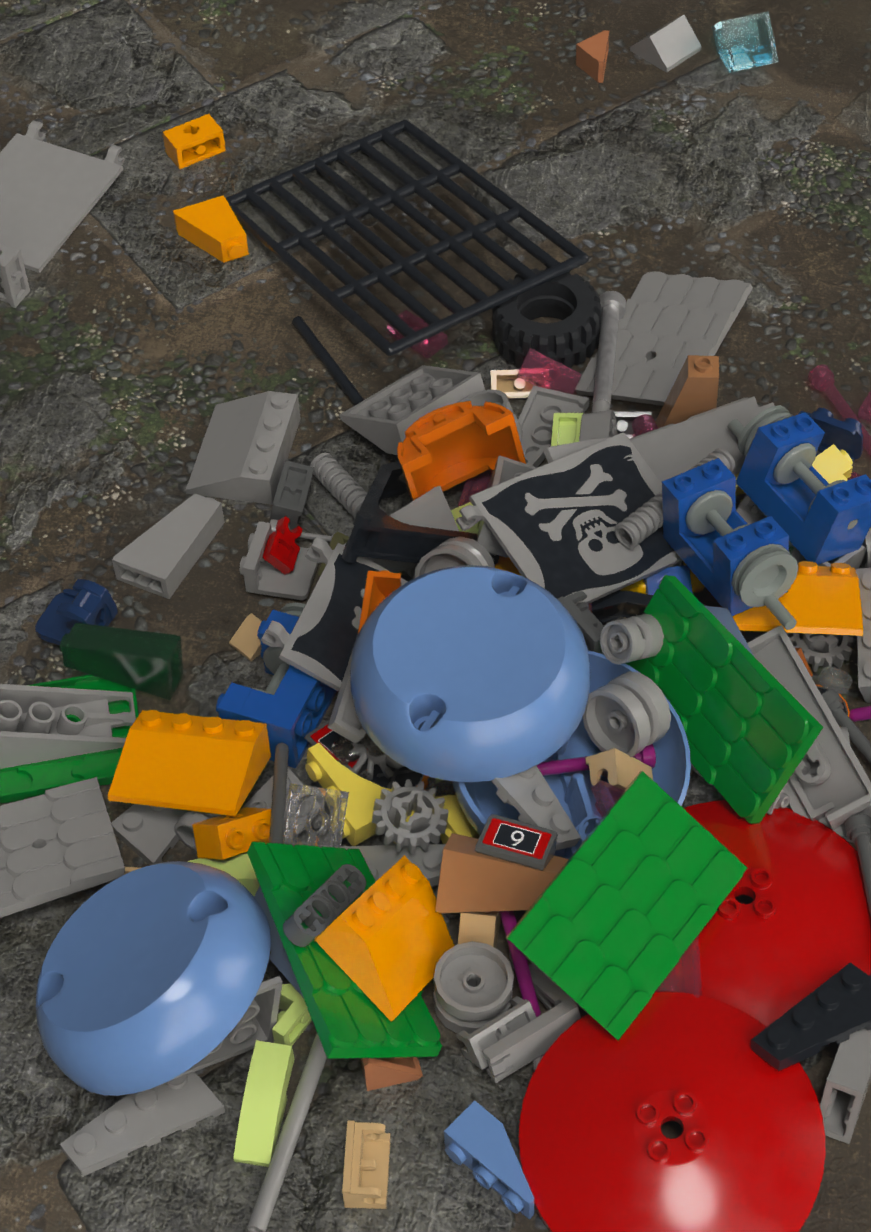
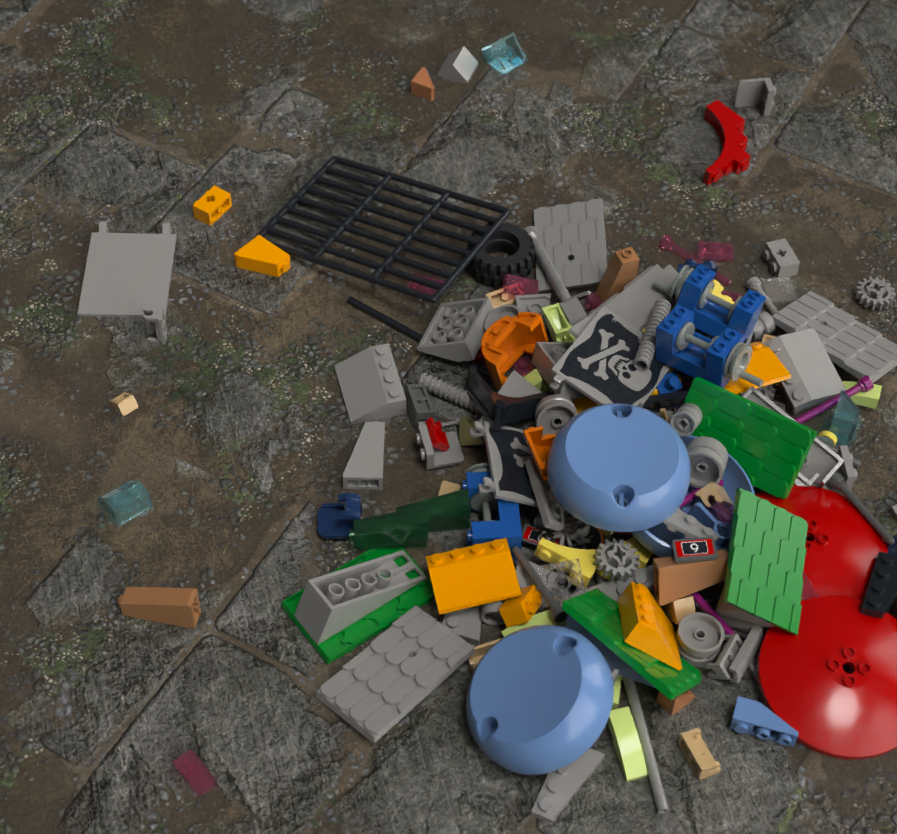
camera: 30 degrees left, 0 degrees up
dark grey beam [283,864,366,947] -> none
none -> clear green slope [392,489,471,536]

